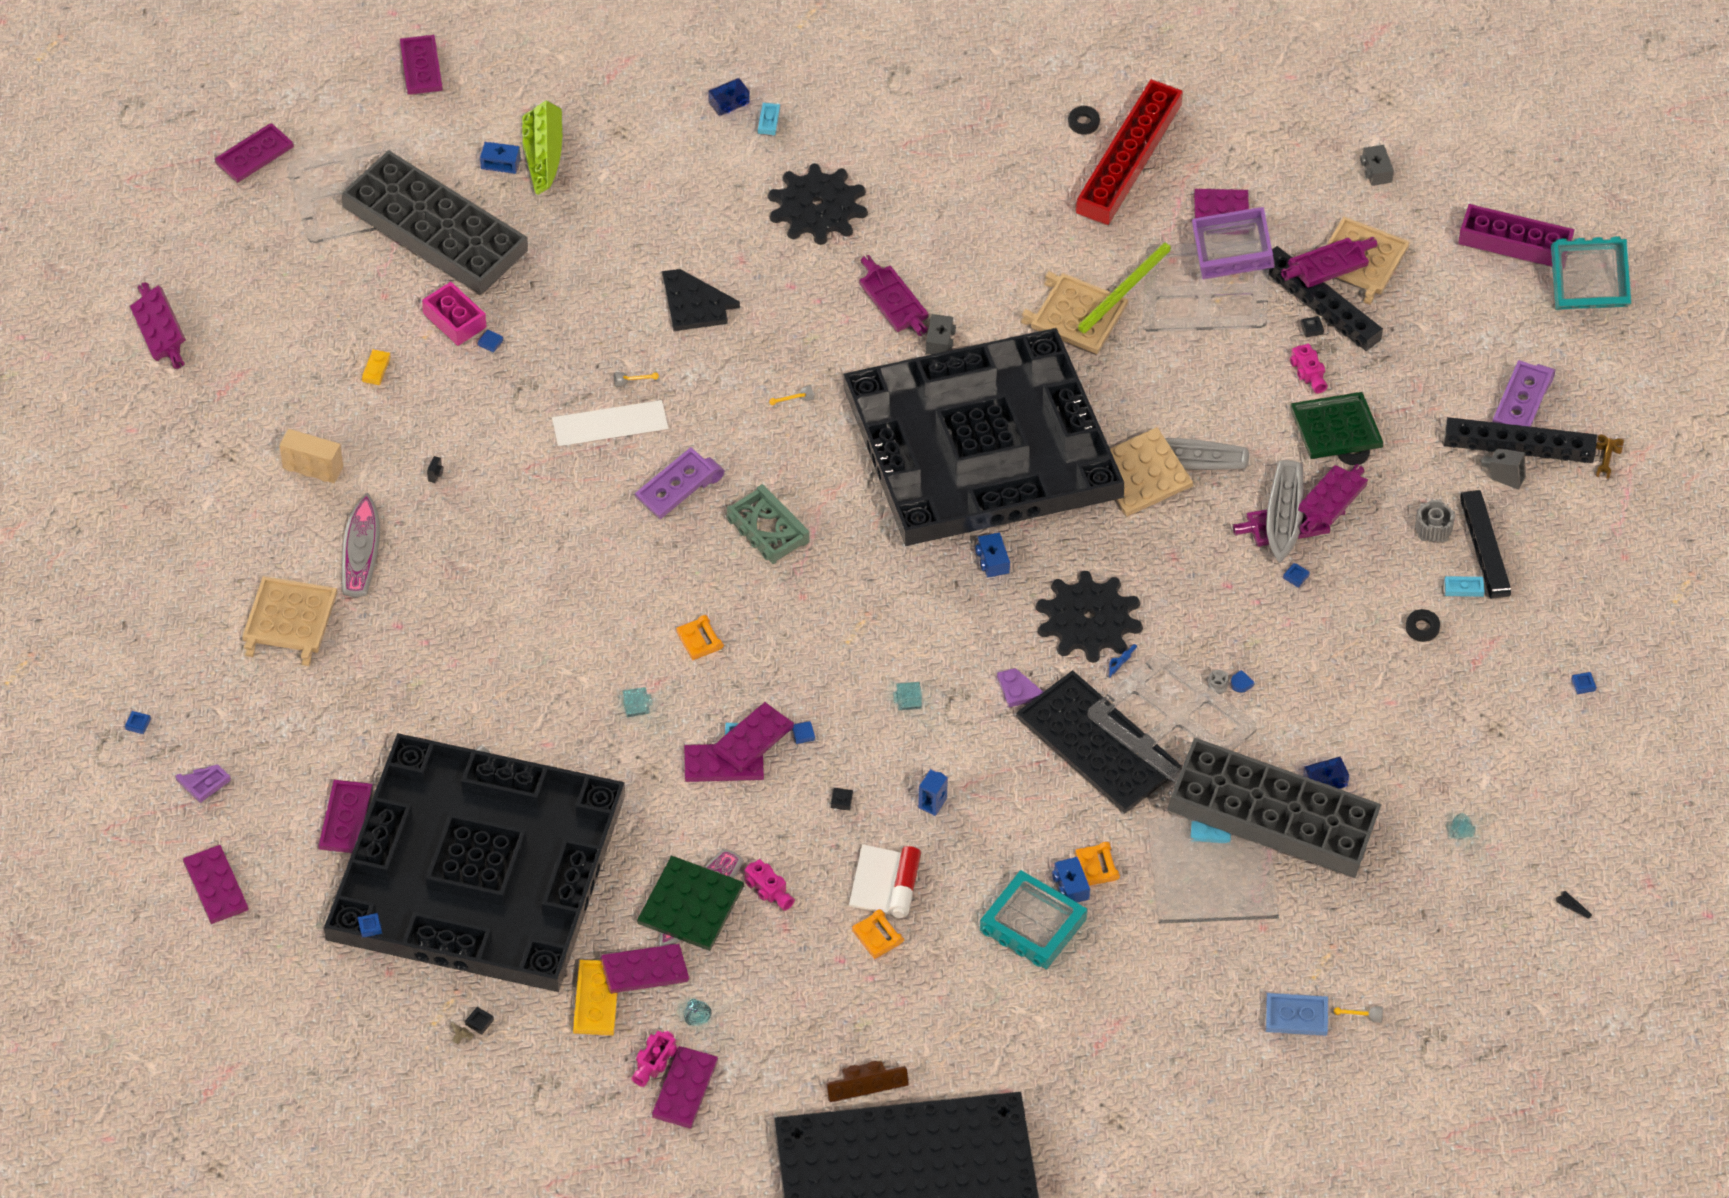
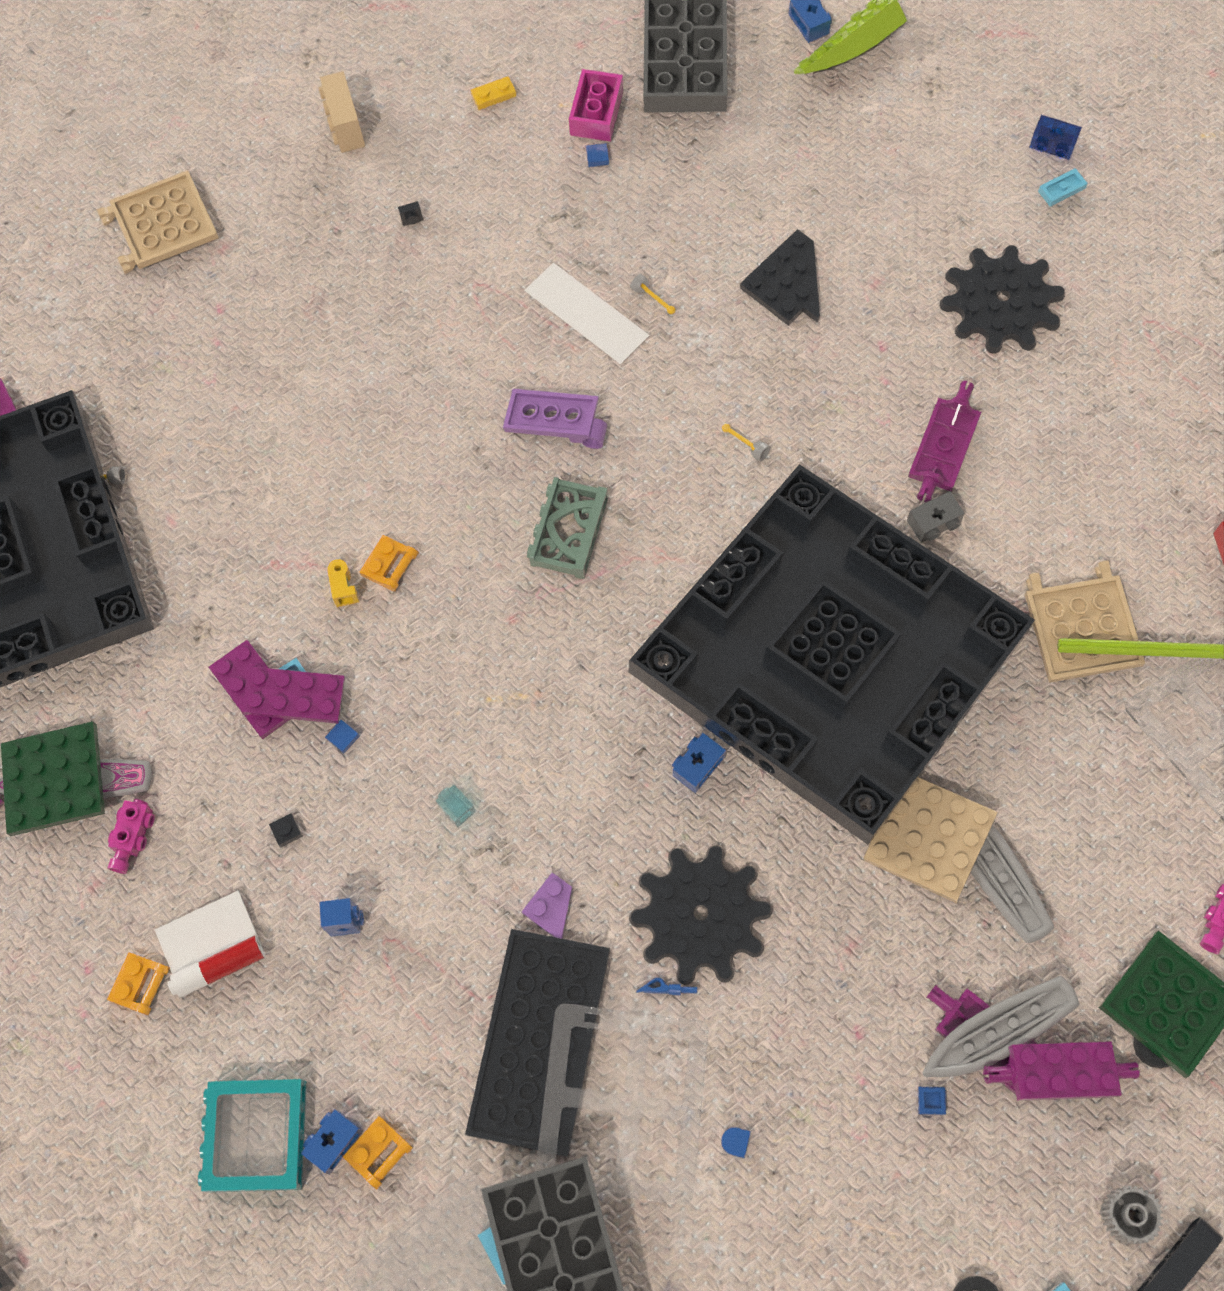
camera: 60 degrees right, 15 degrees up
light grey piece [342,493,380,597] -> none
clear light blue brick [623,687,653,718] -> none
light grey wheel [1208,670,1228,694] -> none
none -> yellow leg [328,559,359,607]

